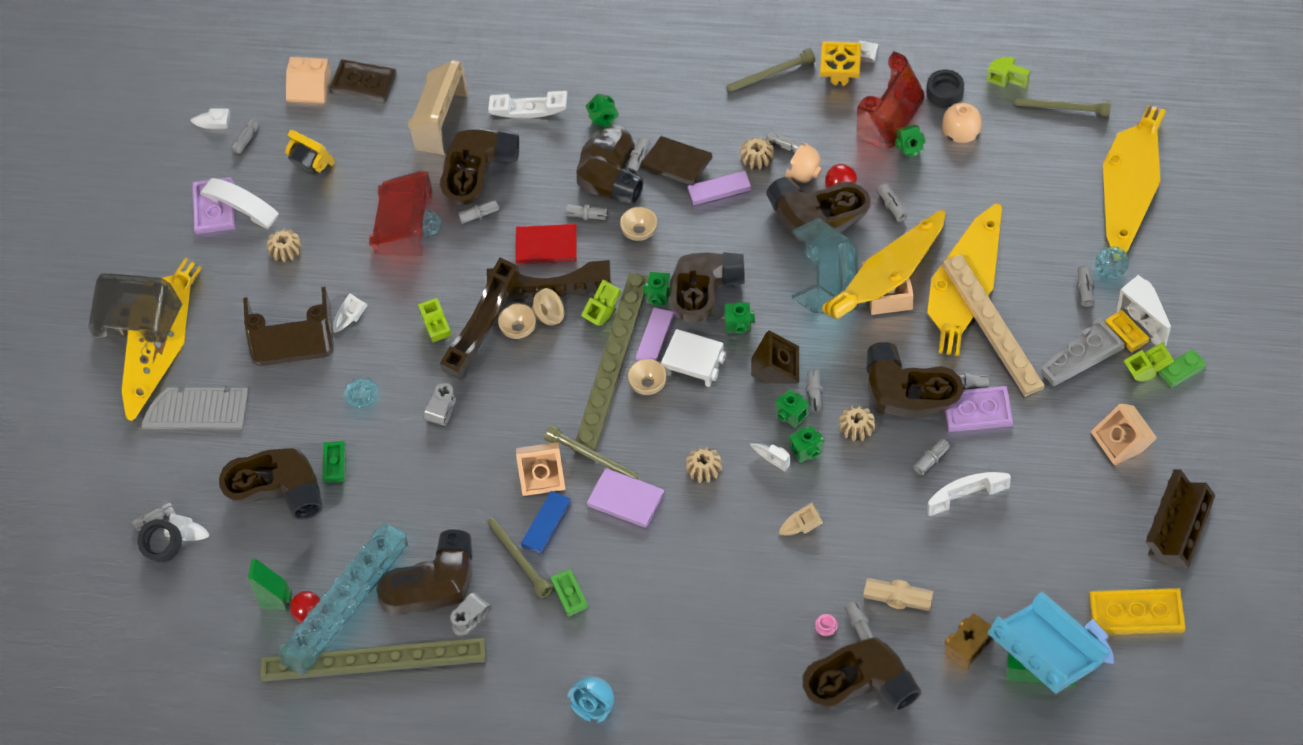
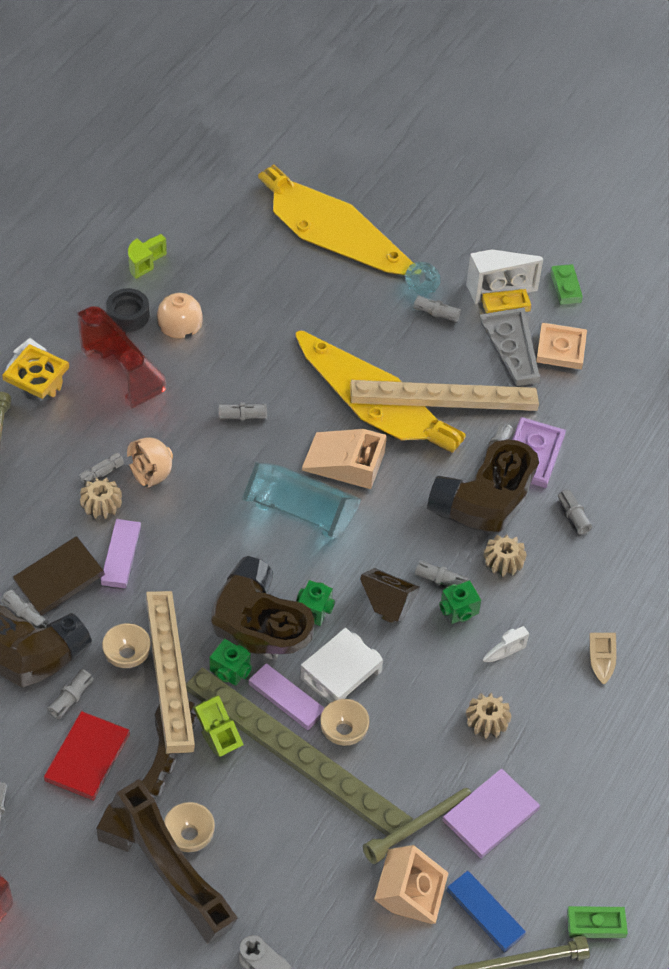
camera: 75 degrees left, 5 degrees down
lime brick [418,298,452,343] -> none
tan piece [532,288,564,326] -> none
dark brown piece [766,177,871,241] -> none
green brick [789,425,824,463] -> none
yellow wing [822,210,946,319] -> none
red hair [824,163,857,188] -> none
green brick [895,124,926,157] -> none
white slope [927,472,1011,516] -> none
olive piece [1014,98,1111,117] -> none
light nougat slope [1091,404,1157,465] -> none
lime brick [1124,343,1174,381] -> none
none -> tan plate [146,591,195,754]
none -> light nougat plate [536,323,587,370]

